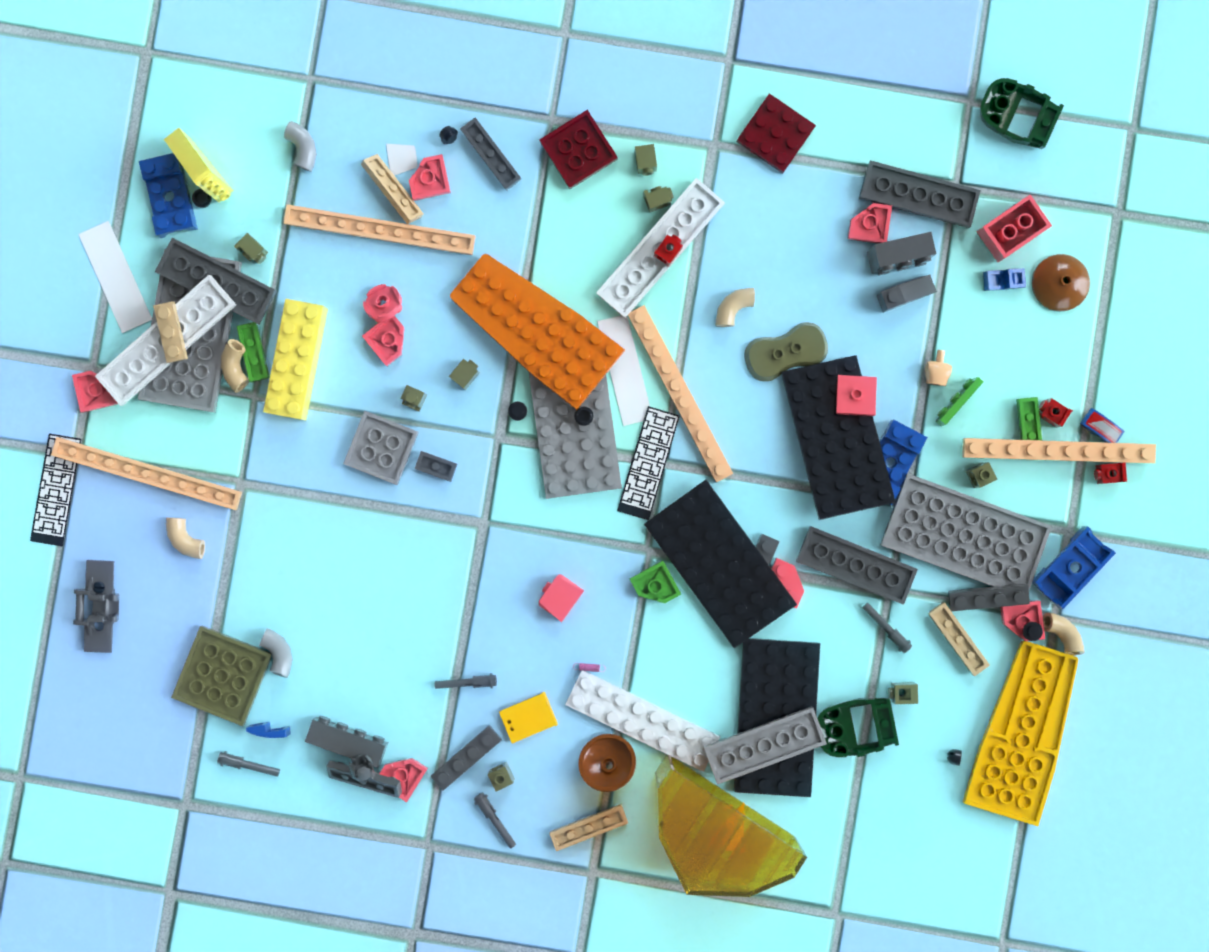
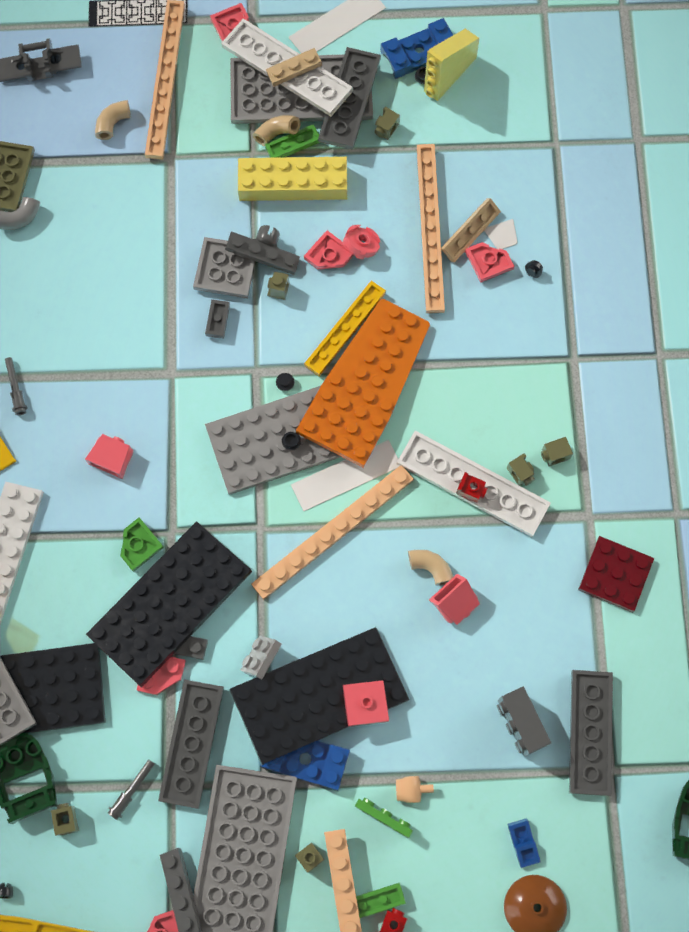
camera: 80 degrees right, 15 degrees down
light grey cylinder [284,121,317,172] -> none
olive brick [449,359,480,390] -> none
dark grey plate [460,117,522,191] -> none
dark red plate [539,109,618,189] -> none
bright pink piece [573,663,606,672] -> none
sticker [617,406,680,520] -> none
olive plate [745,322,828,381] -> none
coral plate [848,203,892,244] -> none
dark grey slope [876,274,937,313] -> none
tan plate [928,602,990,676] -> none
coral brick [976,194,1052,262] -> none
none -> dark grey plate [225,225,300,275]
none -> light grey plate [241,636,282,679]
none -> yellow plate [304,280,386,376]
none -> coral torso [429,574,480,625]

